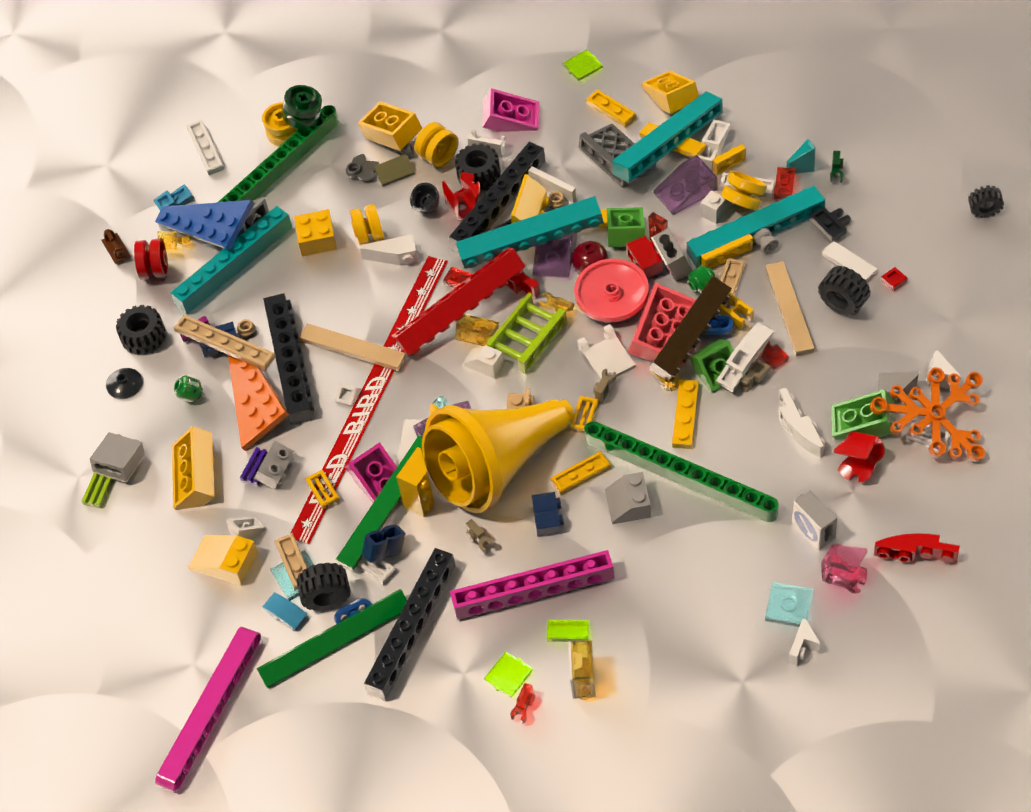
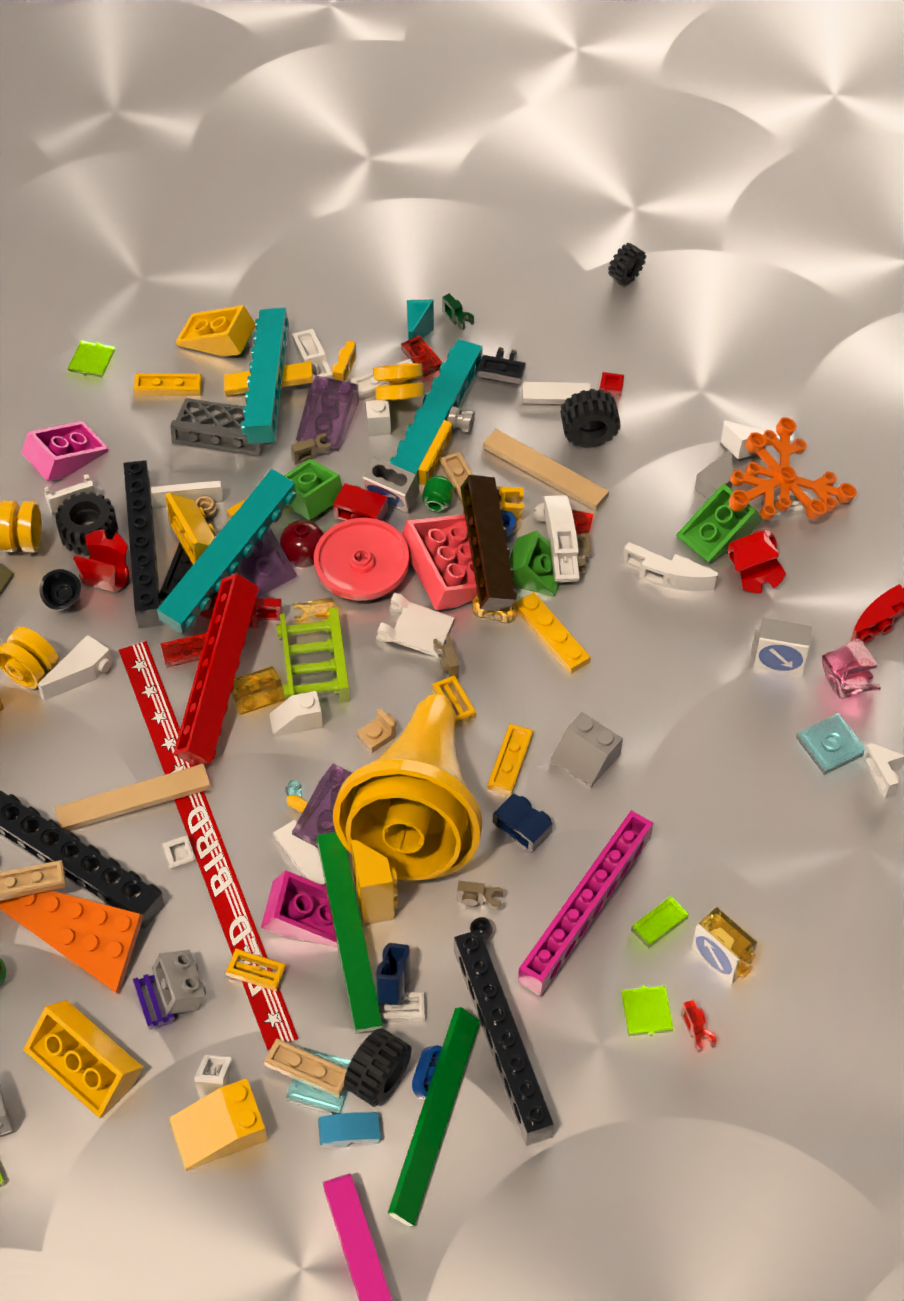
camera: 50 degrees left, 0 degrees up
green beam [584,421,779,522] -> none
clear red plate [648,212,668,243] -> none
none -> dark tan plate [291,433,331,465]
none -> black hinge [470,917,493,941]

